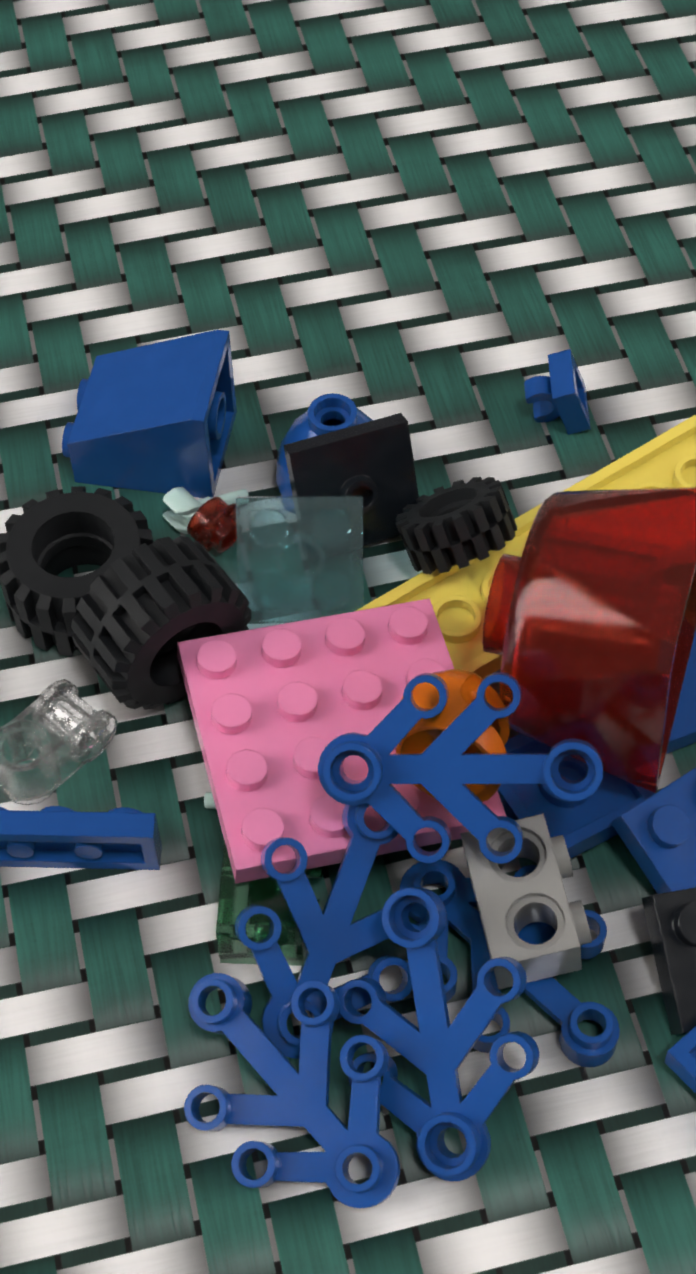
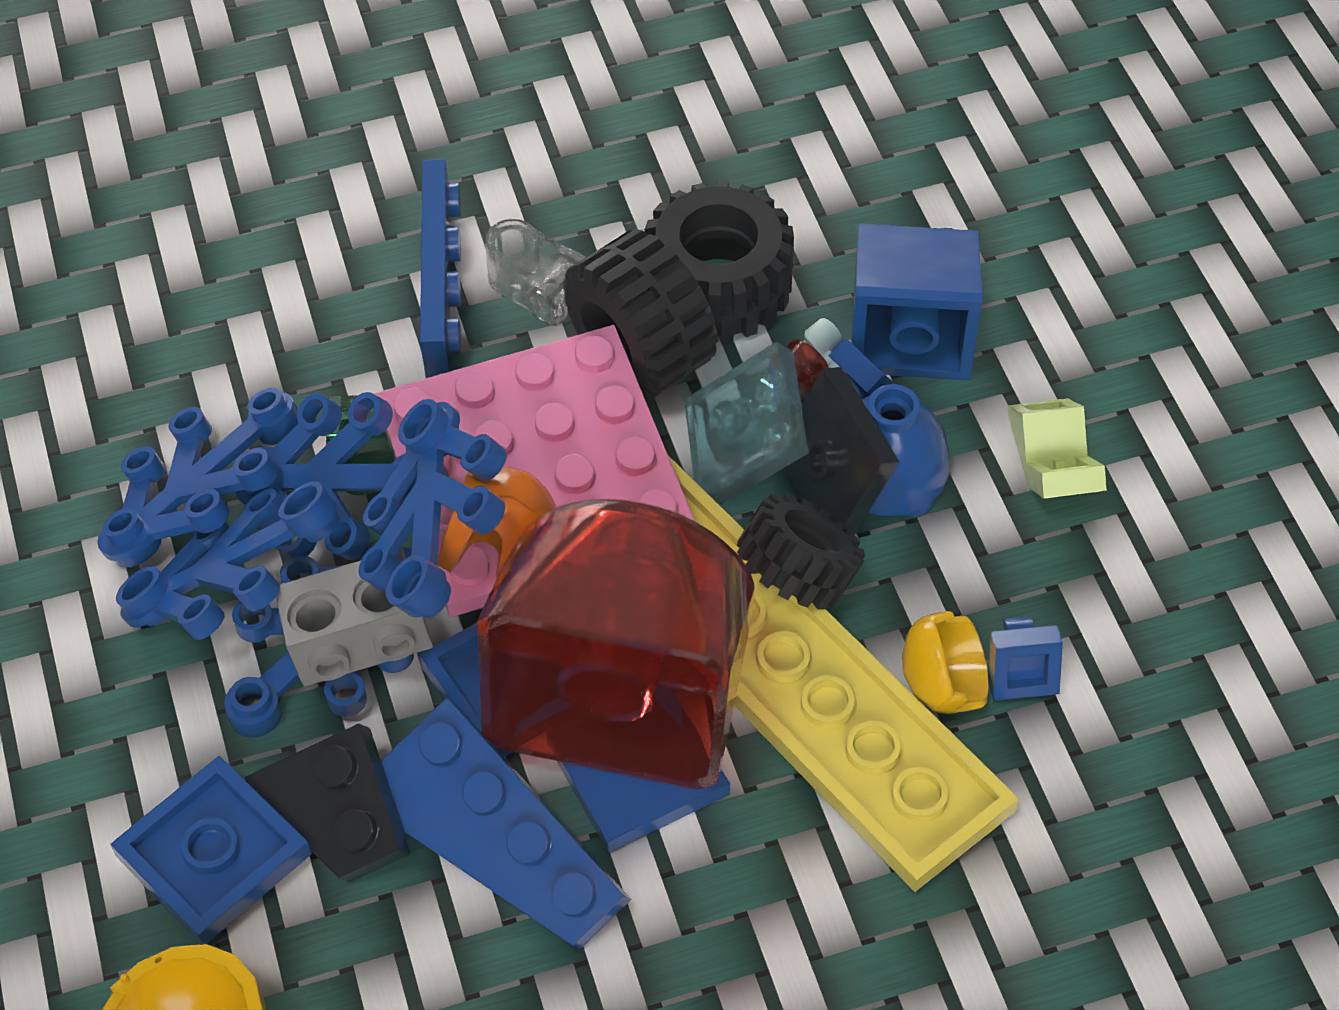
camera: 85 degrees right, 0 degrees up
none -> blue plate [828,338,895,403]
none -> yellow hair [902,611,989,714]
none -> yellowish green slope [1008,398,1107,498]

